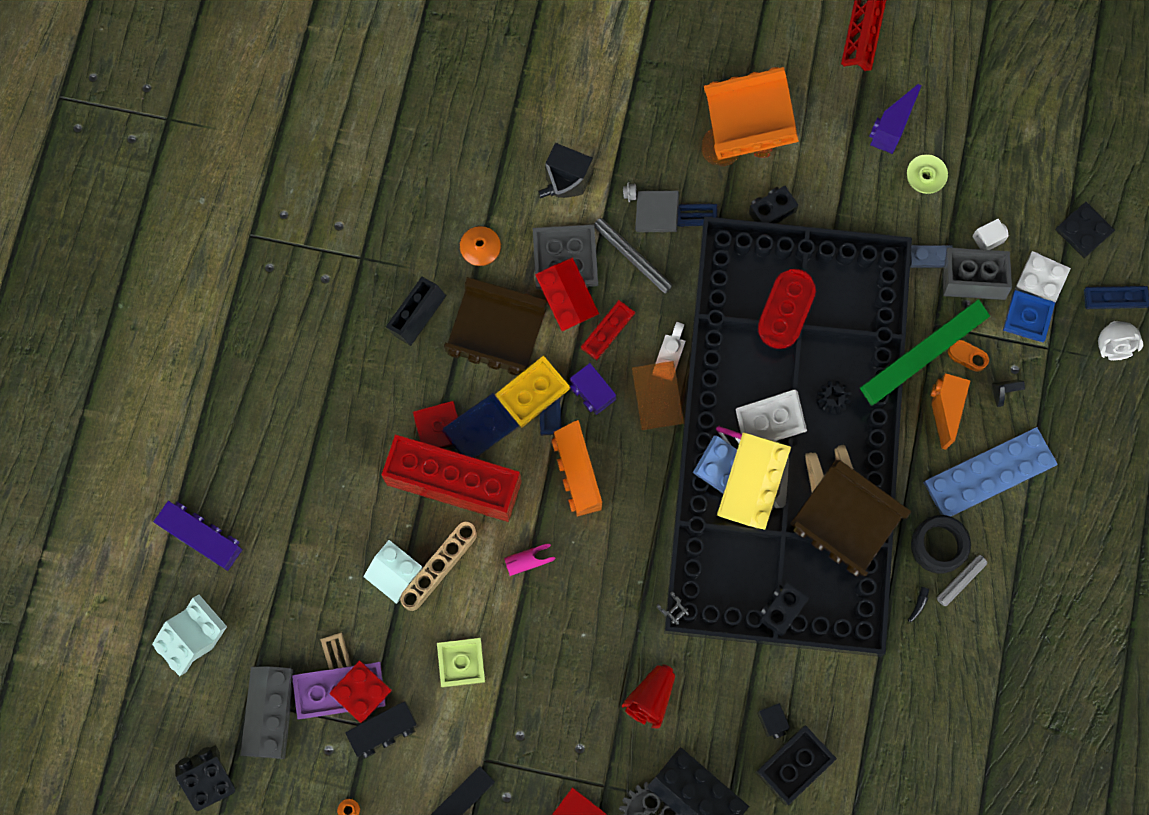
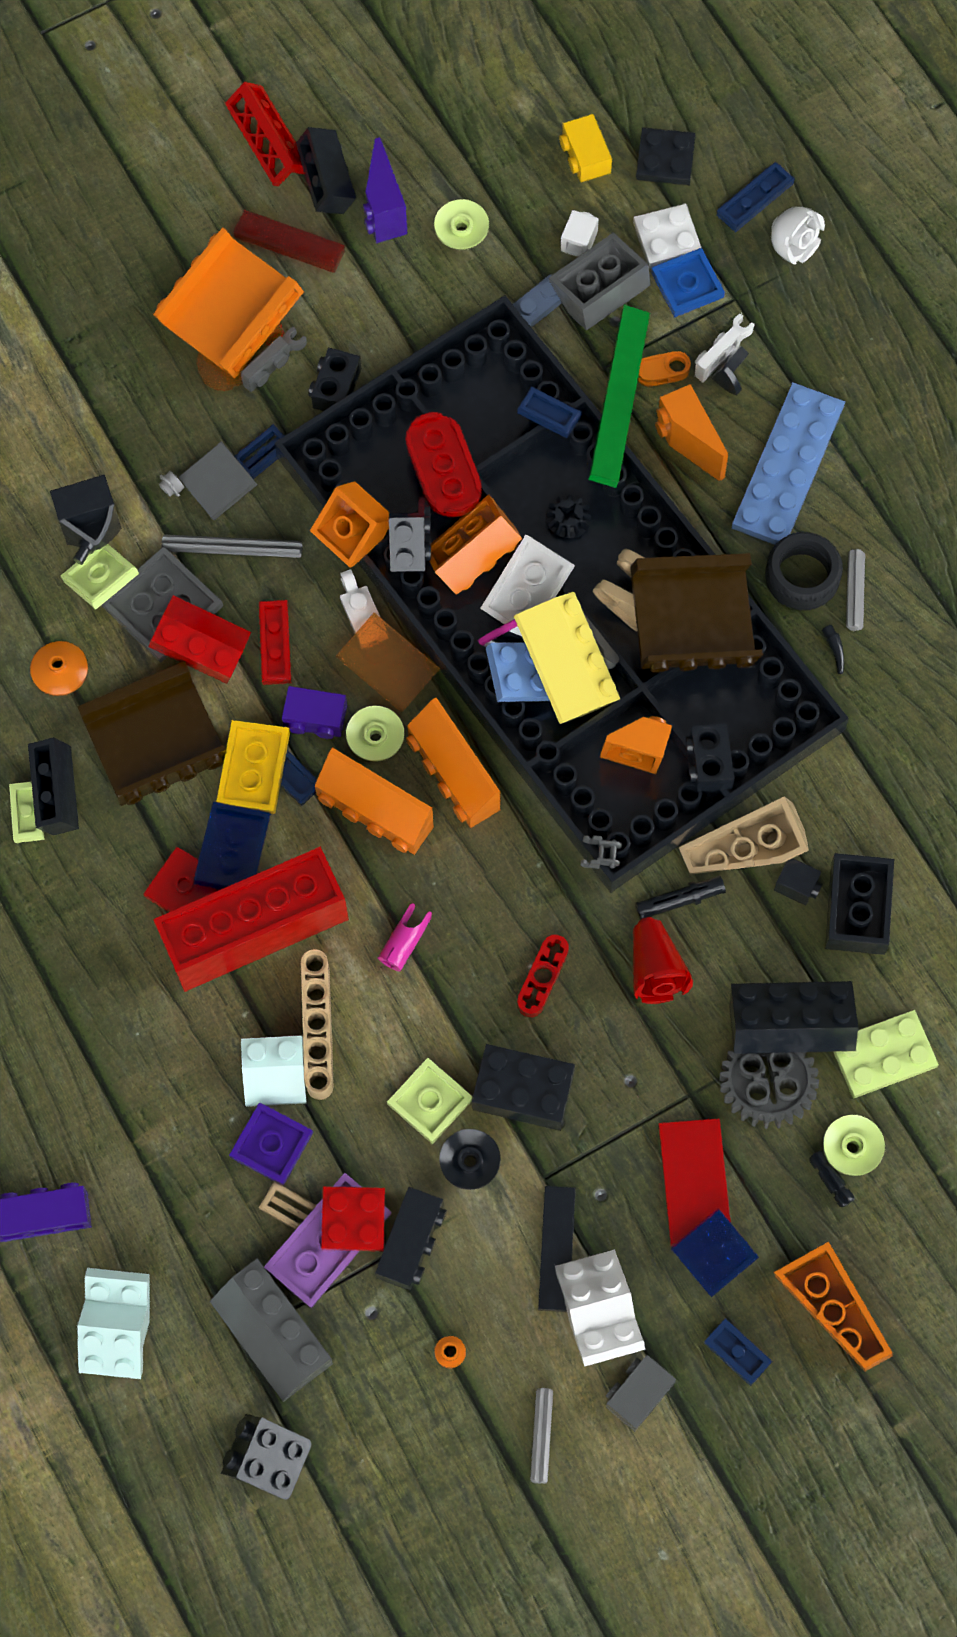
camera: 40 degrees left, 5 degrees down
none -> yellowish green plate [9,782,44,843]
none -> yellowish green plate [61,544,139,610]
none -> dark purple plate [229,1102,313,1186]
none -> clear red plate [234,210,345,273]
none -> dark grey plate [241,327,307,392]
none -> black brick [296,127,356,214]
none -> orange slope [310,482,390,568]
none -> yellowish green dish [346,706,404,762]
none -> bracket [389,497,431,572]
none -> orange slope [406,697,500,828]
none -> orange slope [430,495,522,595]
none -> black dish [439,1129,501,1190]
none -> black brick [472,1044,575,1131]
none -> red beam [517,935,569,1017]
none -> dark blue tile [518,387,581,438]
none -> yellow brick [559,114,612,183]
none -> orange slope [600,716,672,774]
none -> black pin [635,875,726,920]
none -> tan wedge [679,796,809,874]
none -> white plate [695,314,754,382]

